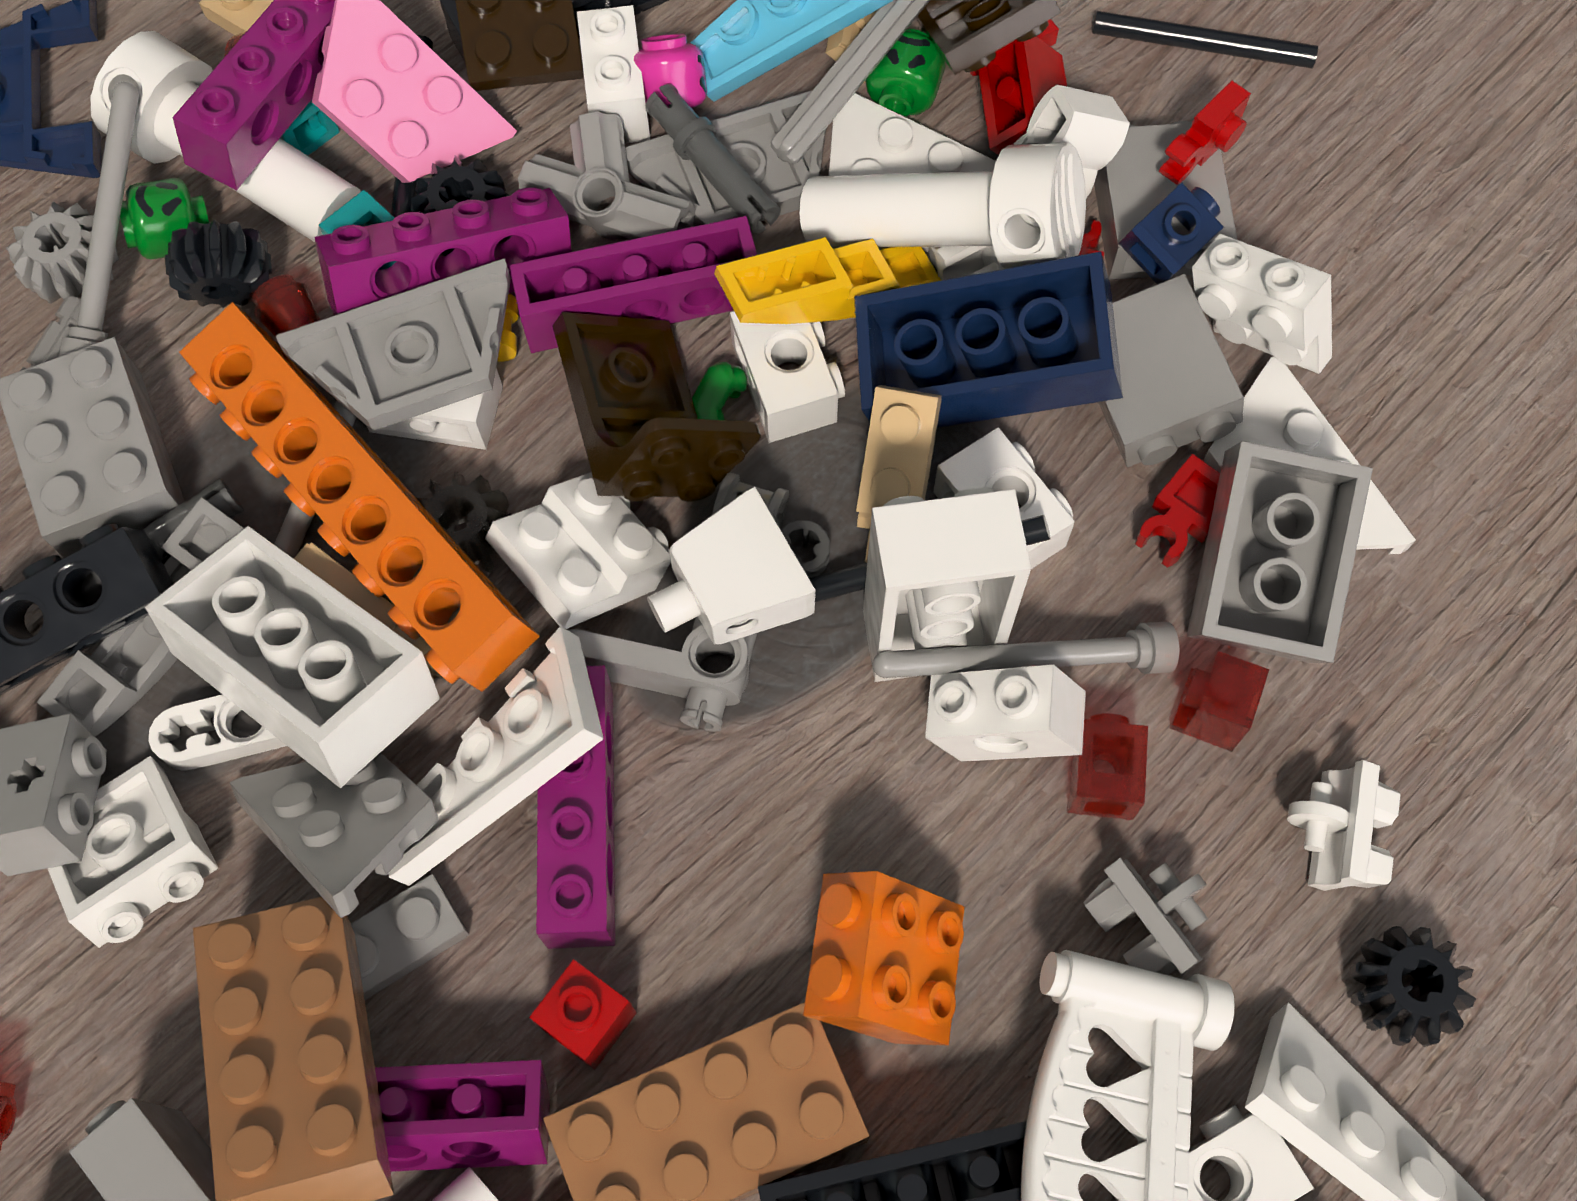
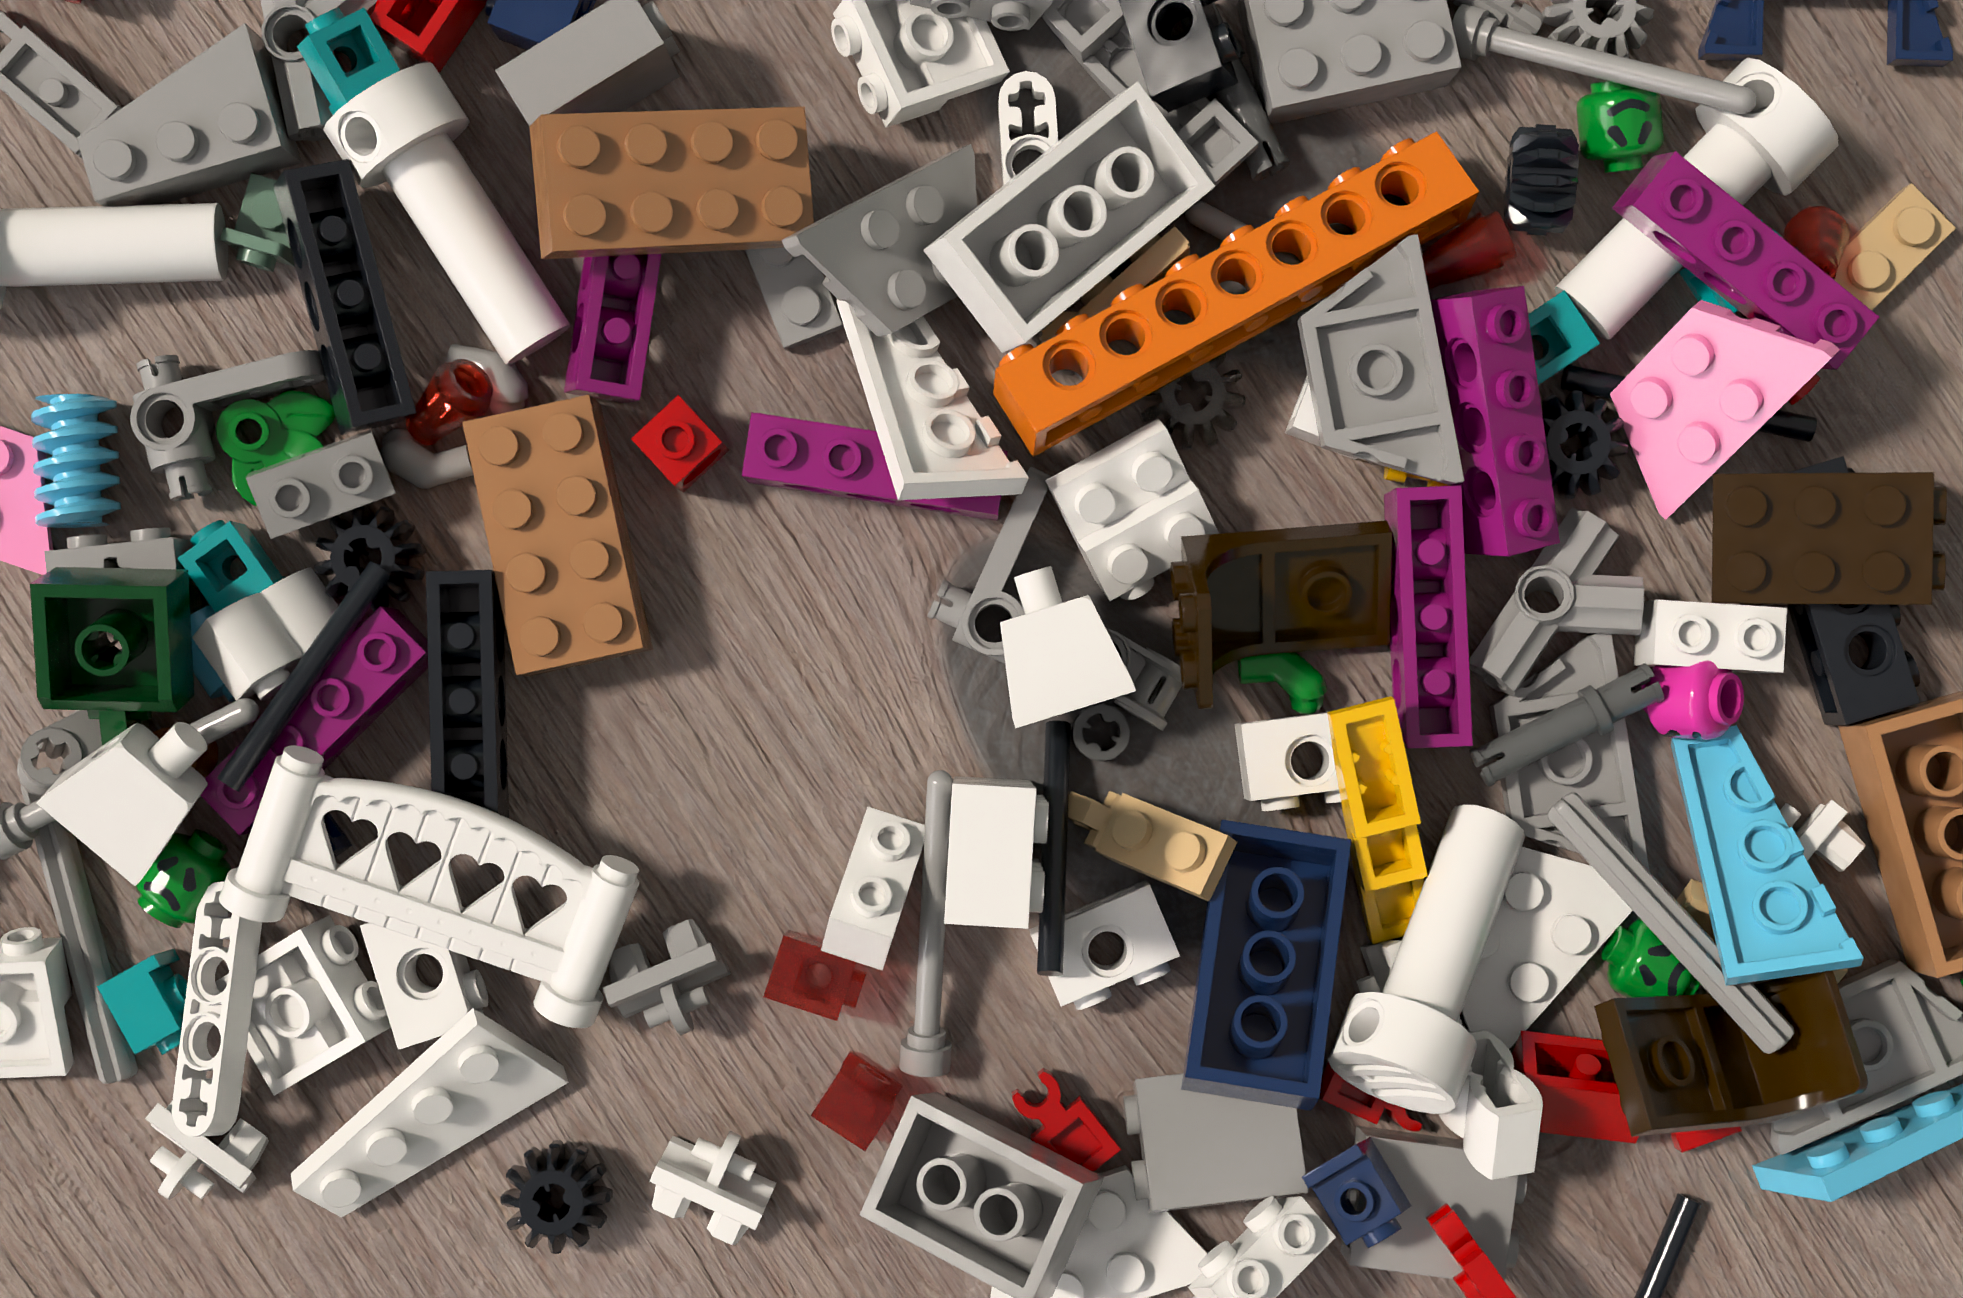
camera: 95 degrees right, 20 degrees up
orange brick [803,871,965,1046] -> none

